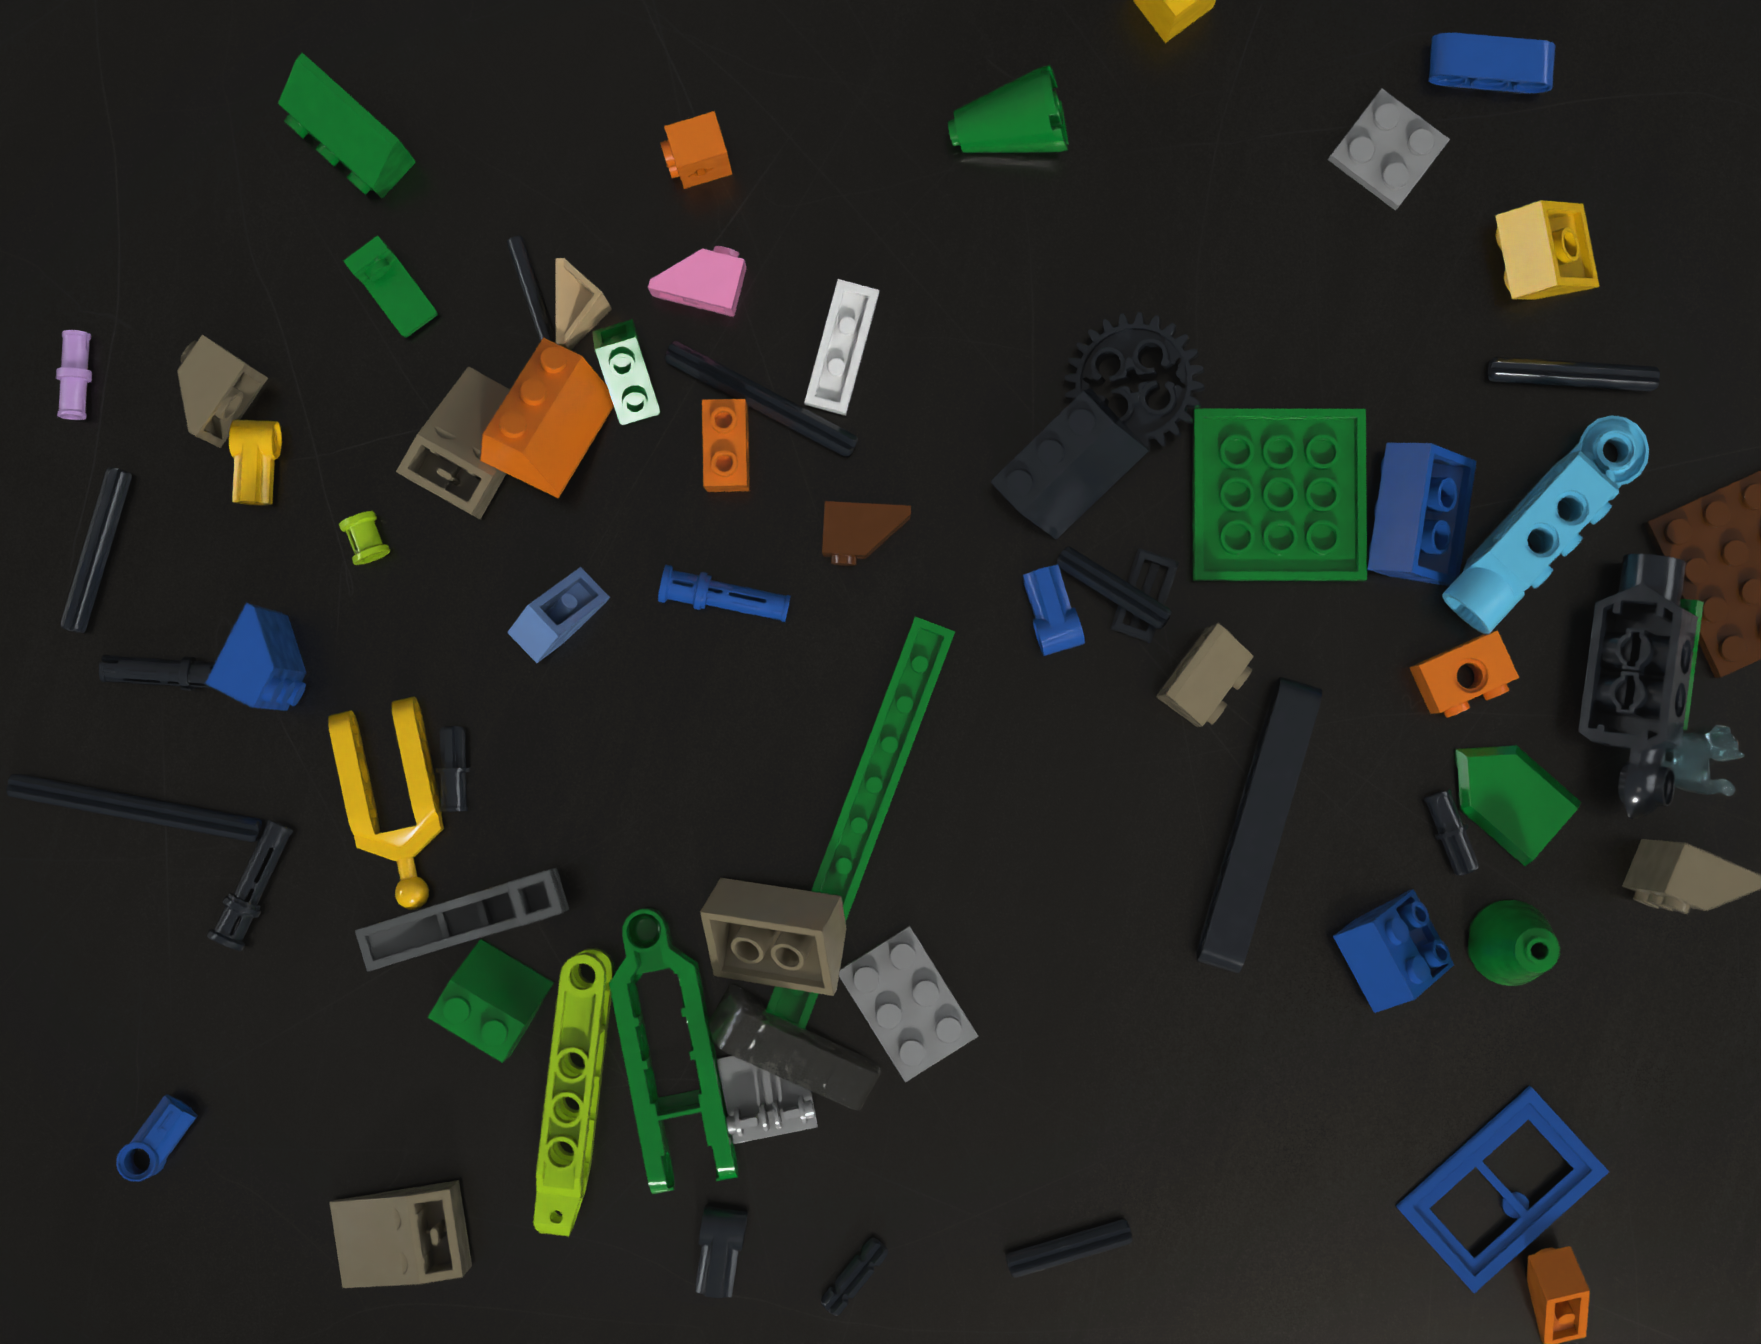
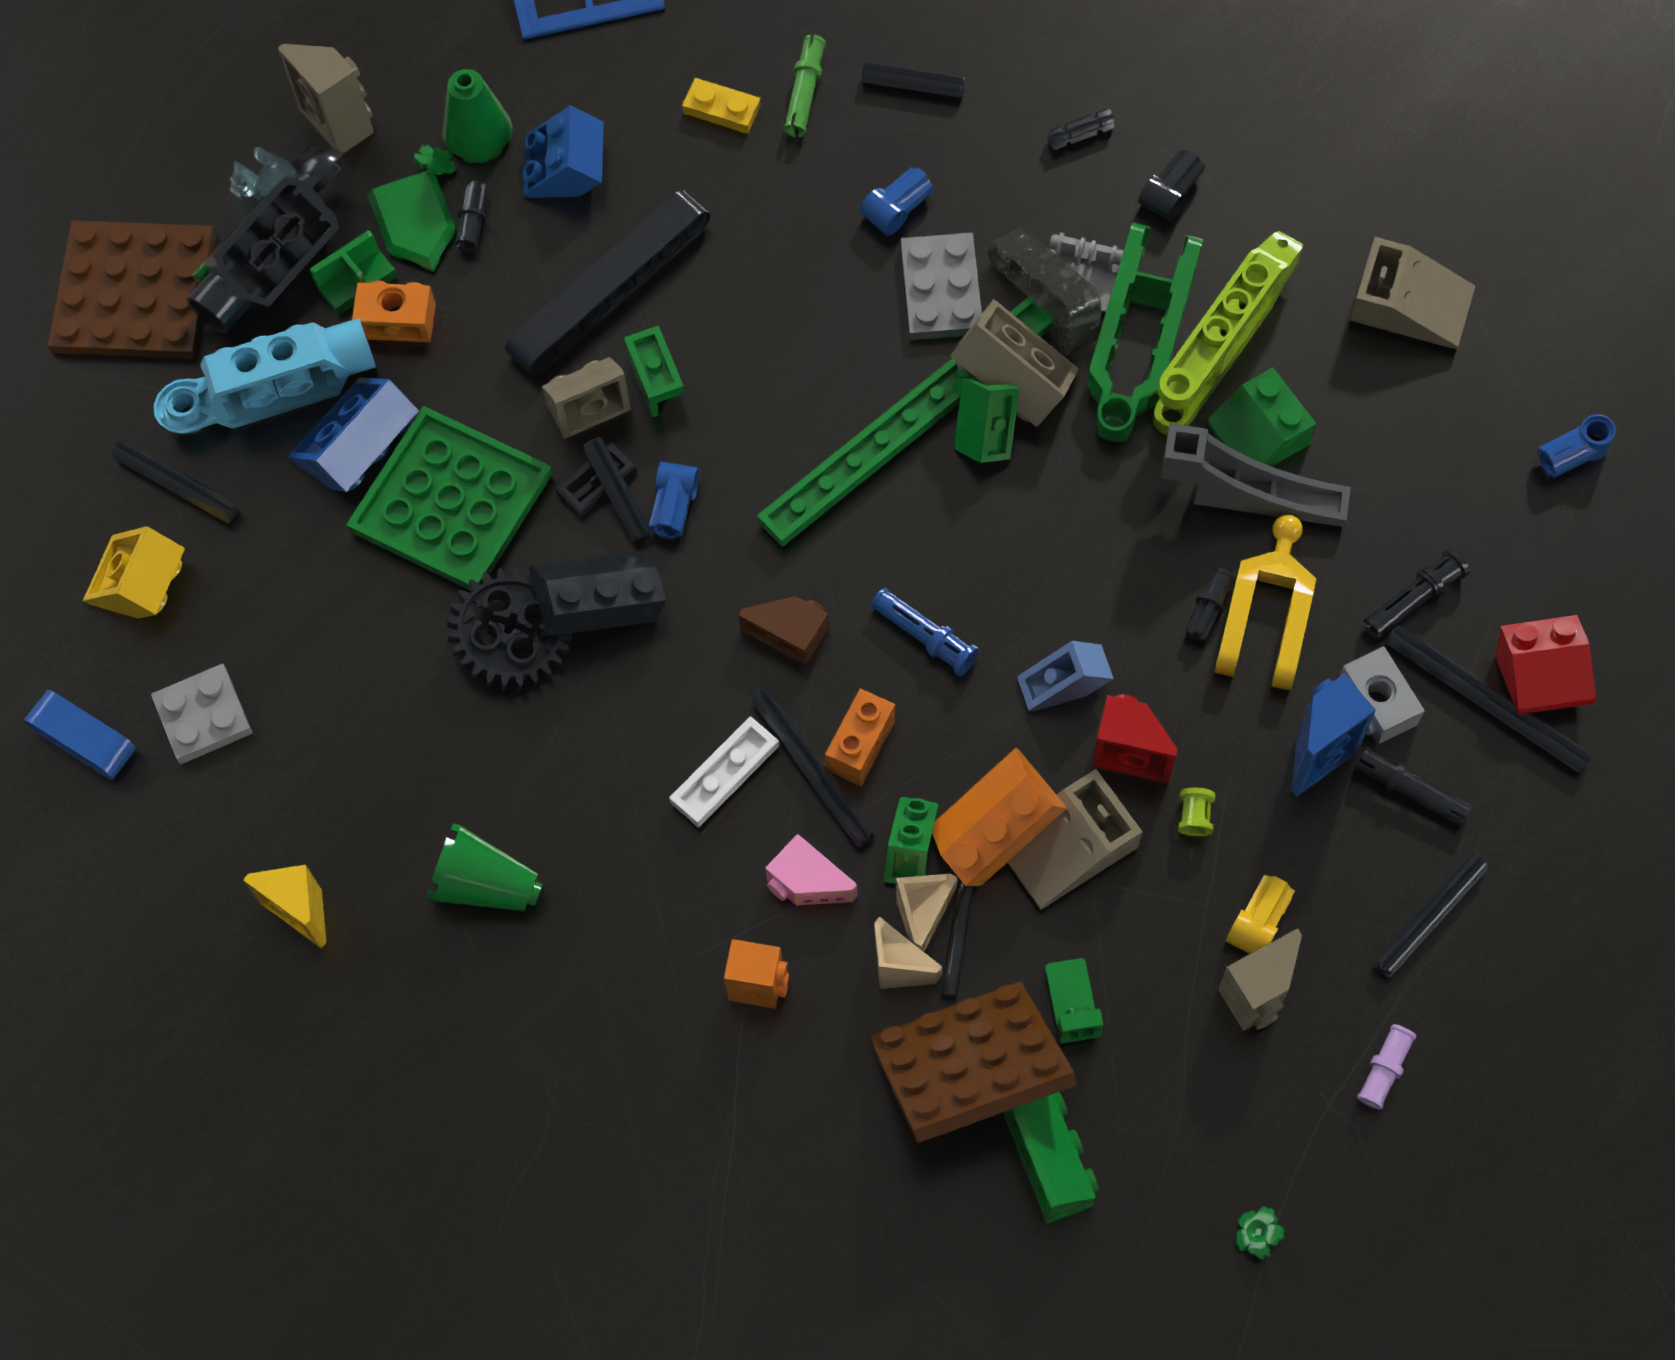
camera: 150 degrees left, 20 degrees down
none -> green panel [310,231,398,316]
none -> green plant [413,145,457,175]
none -> green panel [624,325,685,418]
none -> yellow plate [682,78,761,134]
none -> bright green pin [783,35,826,137]
none -> blue piece [860,167,933,236]
none -> reddish brown plate [869,981,1077,1143]
none -> tan slope [874,917,942,989]
none -> green panel [954,378,1020,463]
none -> red slope [1092,694,1178,784]
none -> green plant [1236,1207,1285,1260]
none -> light grey brick [1339,646,1425,745]
none -> red slope [1495,615,1596,715]

